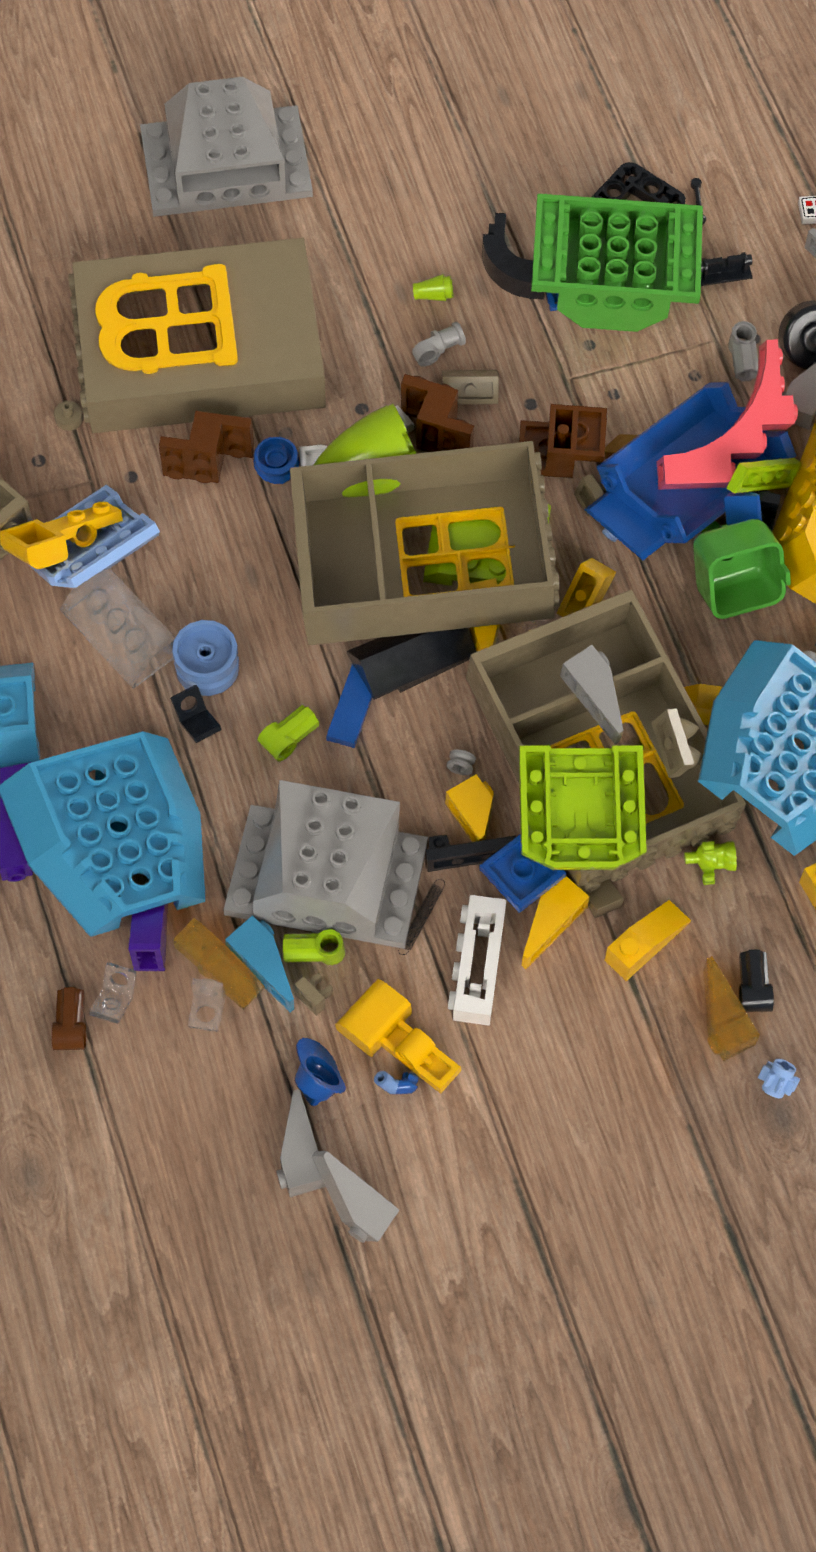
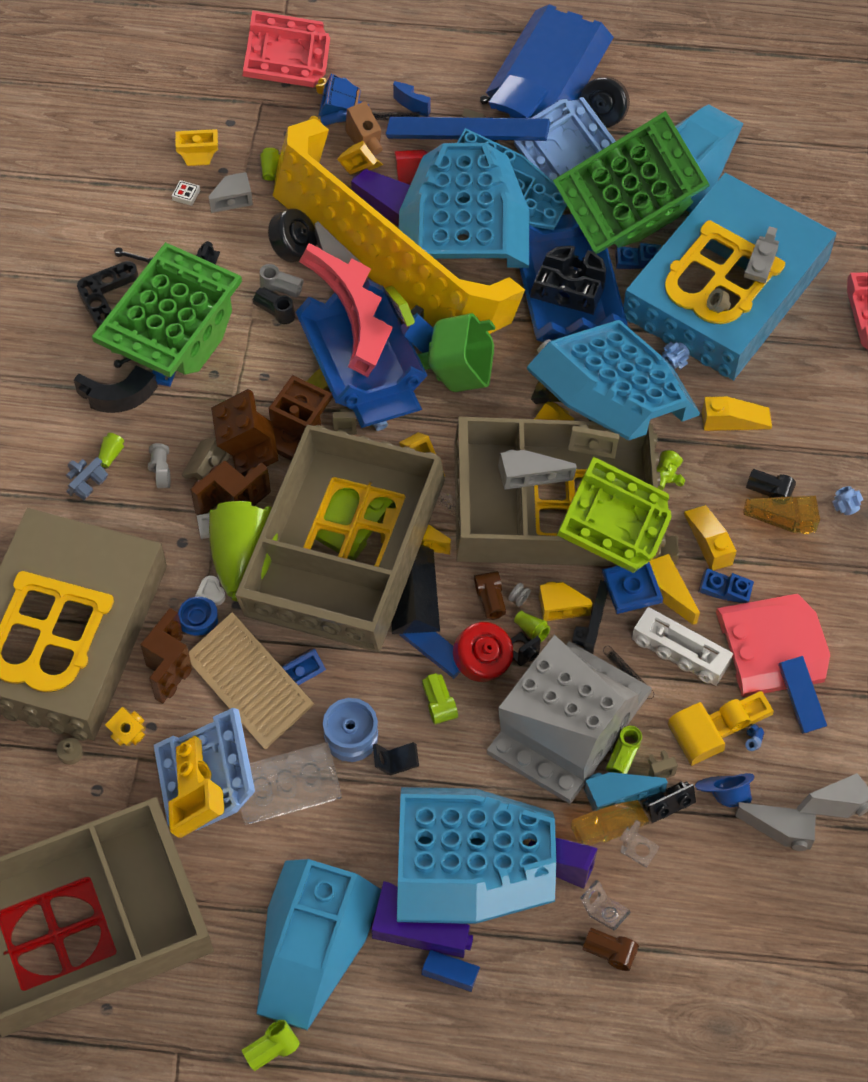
camera: 65 degrees left, 5 degrees down
none -> sand blue hips [66,457,108,500]
none -> yellow brick [105,707,146,746]
none -> tan window [189,612,314,750]
none -> reddish brown bracket [211,389,279,477]
none -> black piece [252,287,296,324]
none -> blue slope [281,649,326,686]
none -> red wheel [453,622,514,682]
none -> reddish brown piece [474,571,506,620]
none -> black bracket [511,632,541,667]
none -> lime cone [514,611,550,642]
none -> black hinge [642,781,696,823]
none -> blue slope [699,568,754,603]
none -> coral wedge [716,594,830,698]
none -> blue tile [778,656,827,734]

